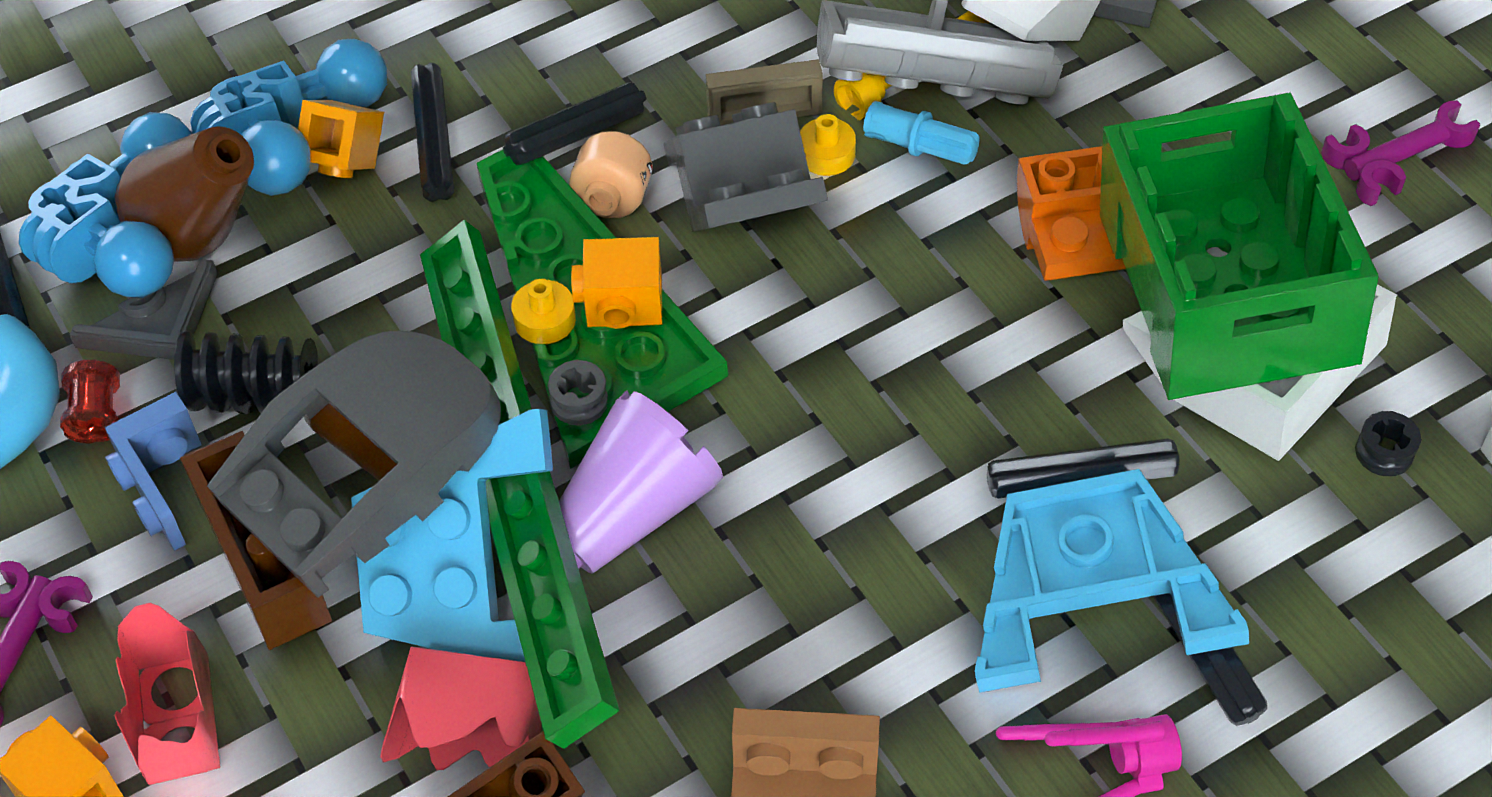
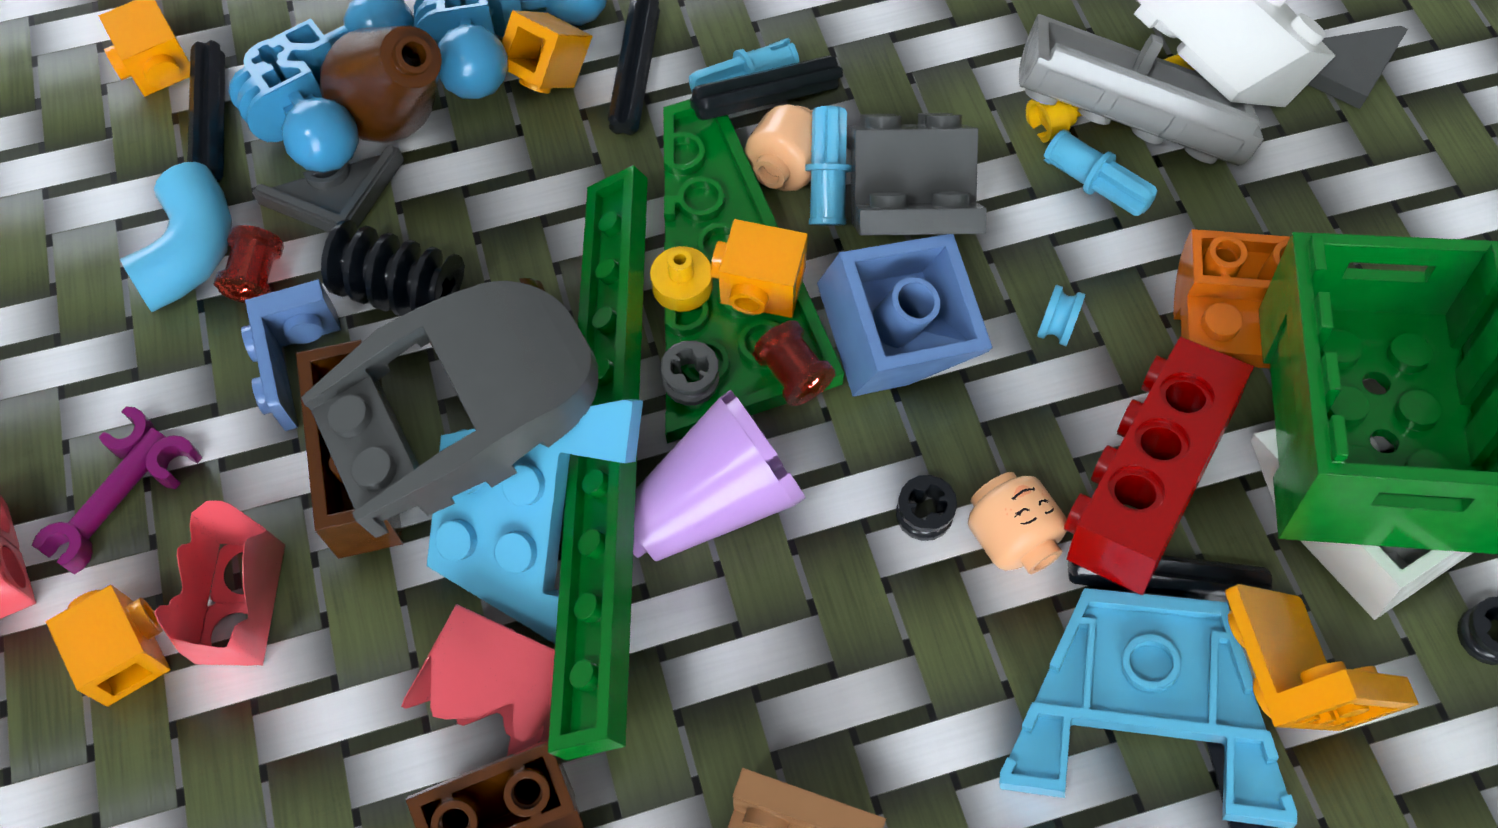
camera: 15 degrees right, 10 degrees up
dark tan tile [706,59,823,125] -> none
yellow tile [800,114,856,176] -> none
none -> medium azure axle [689,38,800,91]
none -> clear red bush [752,320,836,406]
none -> medium azure axle [805,106,852,225]
none -> medium blue slope [817,234,993,397]
none -> black bush [896,475,957,541]
none -> light nougat head [968,472,1067,574]
none -> medium azure bush [1037,285,1085,346]
none -> red brick [1064,337,1254,596]
none -> light orange bracket [1225,584,1419,731]

